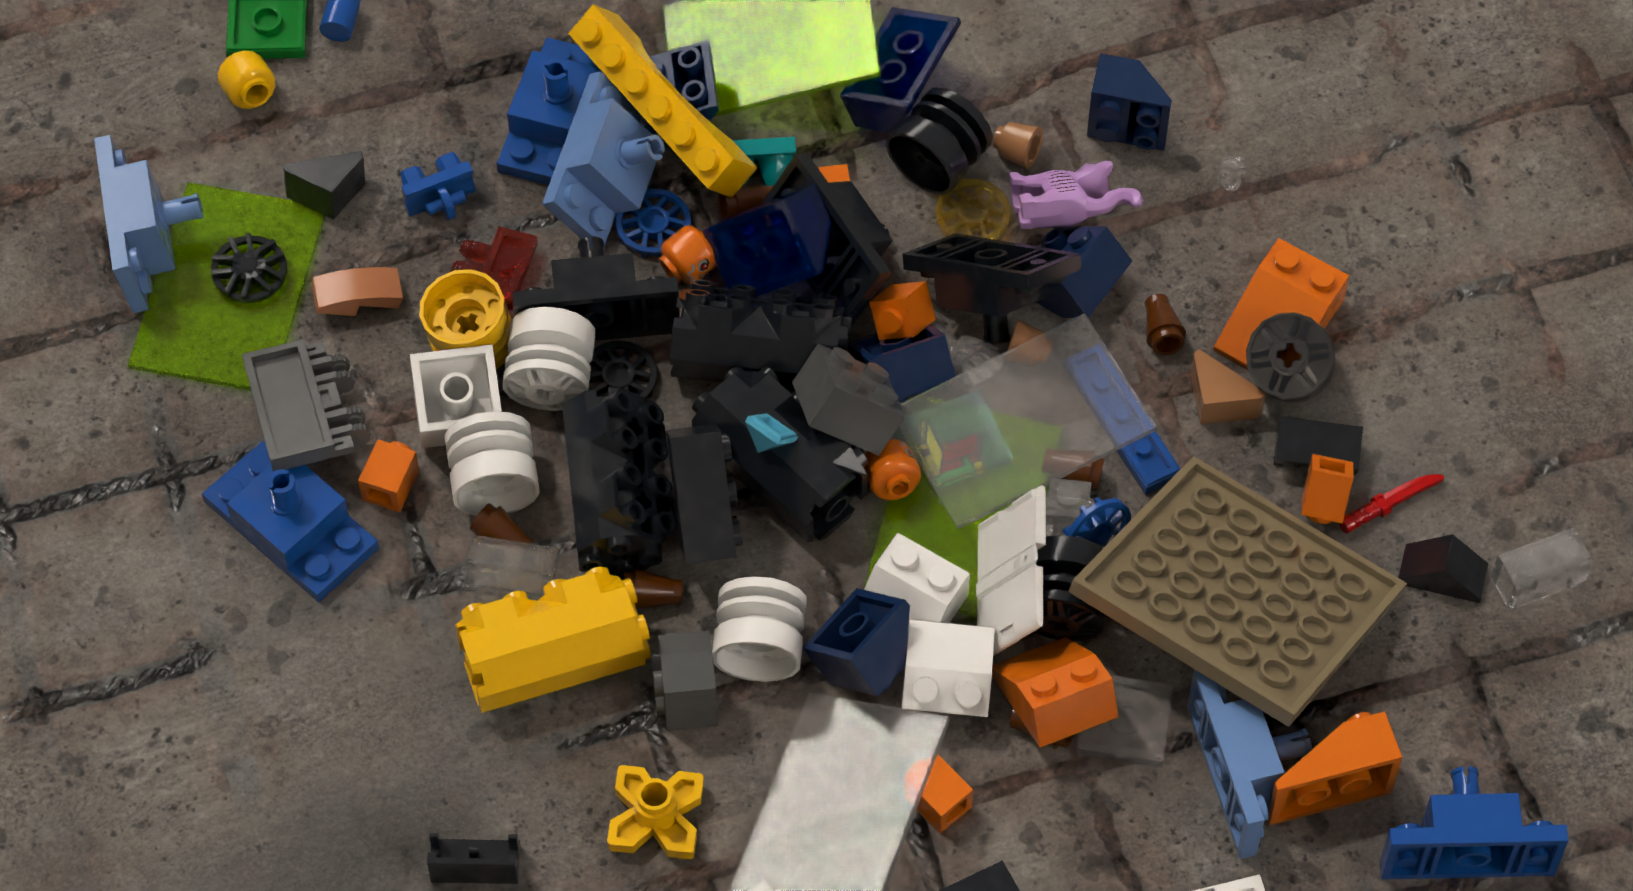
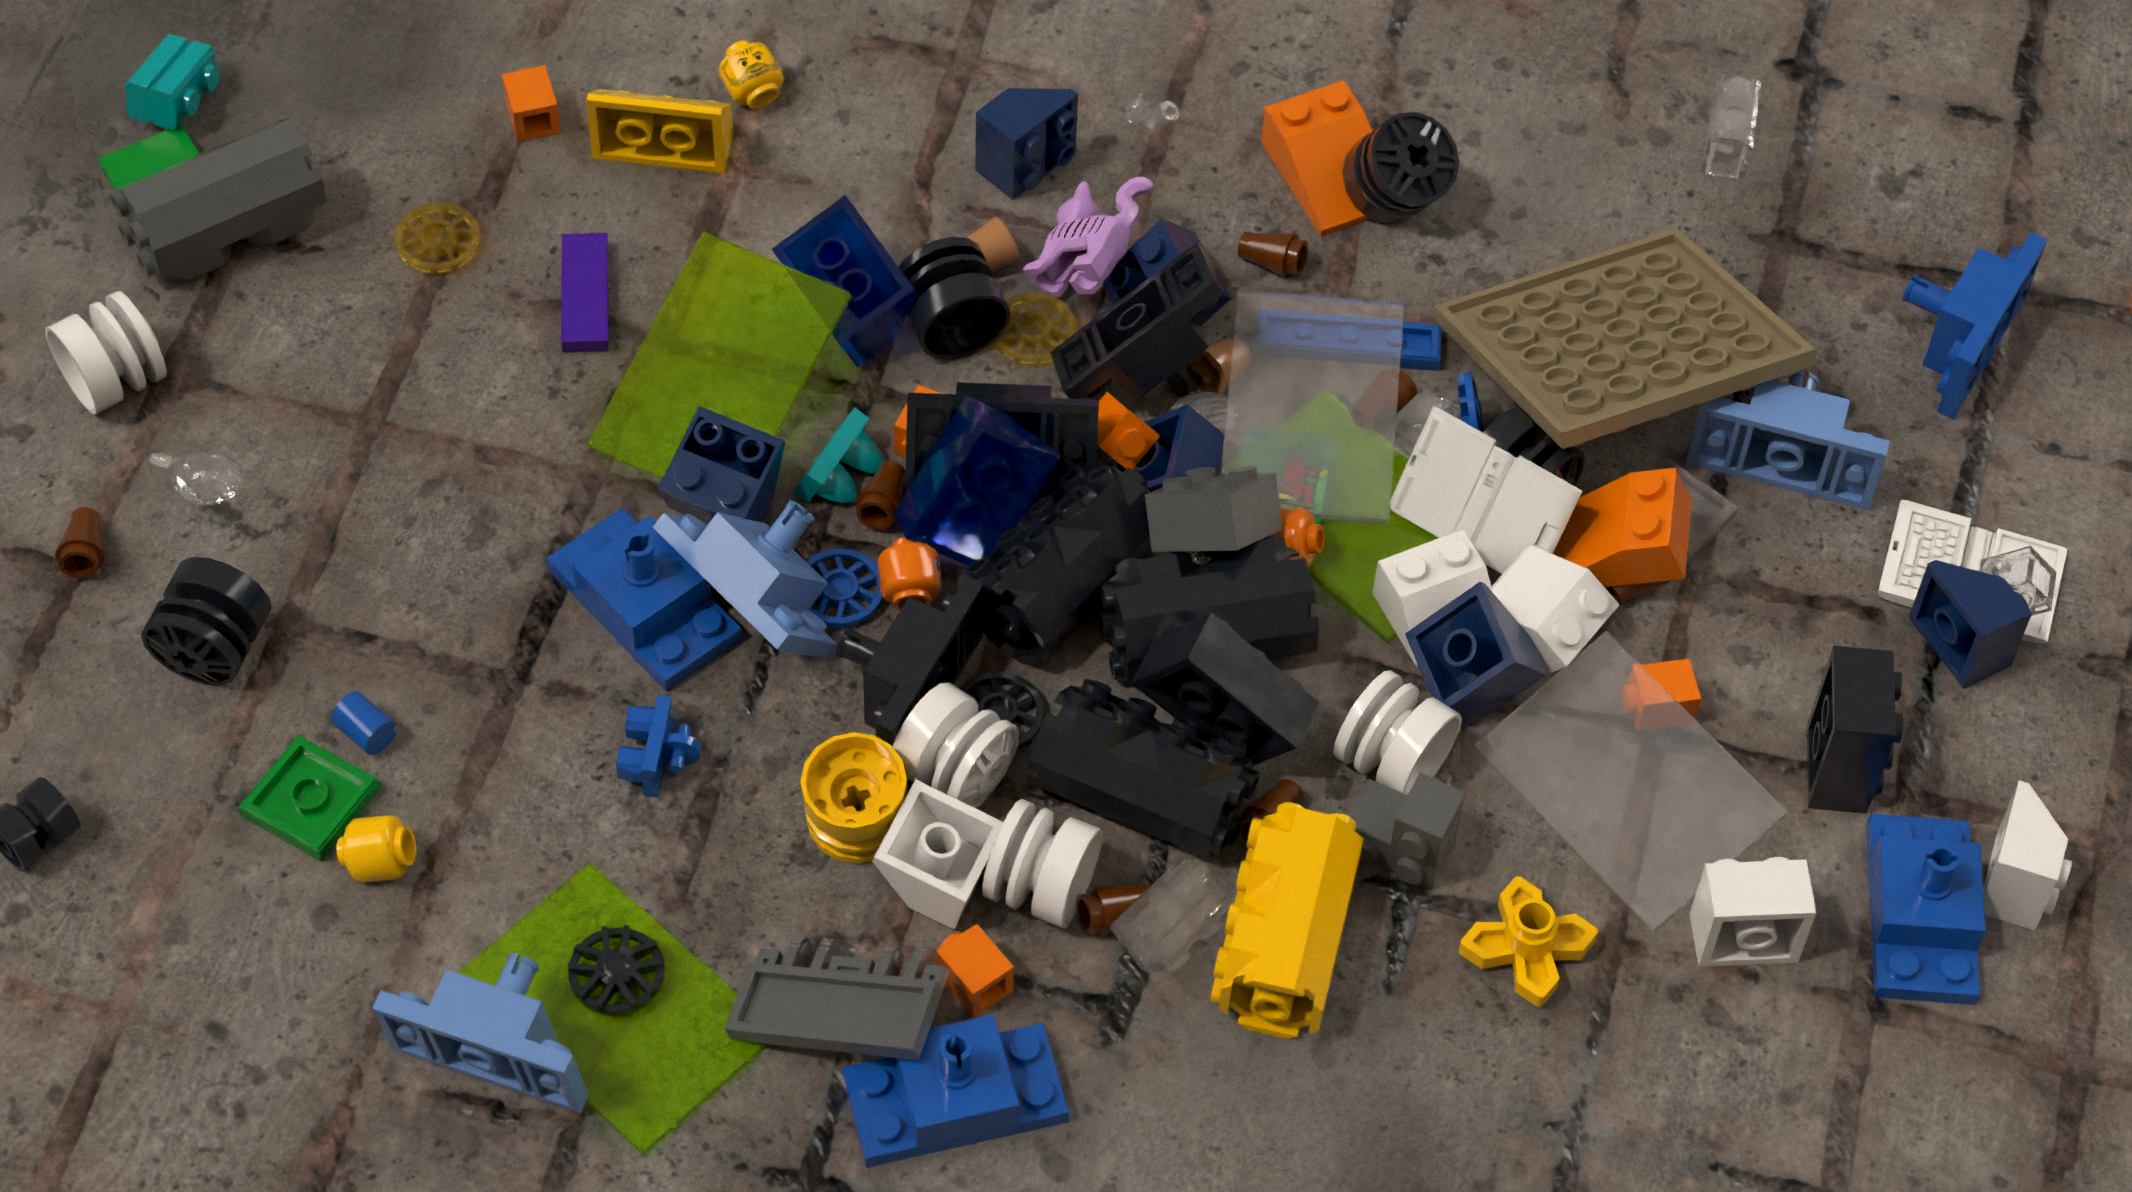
camera: 60 degrees left, 5 degrees down
black slope [283,151,365,219] -> none
nougat slope [311,267,403,316] -> none
black hinge [427,833,520,884] -> none
clear red hinge [451,226,538,310] -> none
yellow arch [568,4,757,197] -> none
medium azure slope [745,413,798,453] -> none
medium nougat slope [1190,348,1266,425] -> none
orange slope [1267,711,1402,826] -> none
black hinge [1273,416,1363,475] -> none
orange brick [1301,454,1354,524] -> none
red piece [1339,474,1444,534] -> none
black slope [1398,534,1489,603] -> none

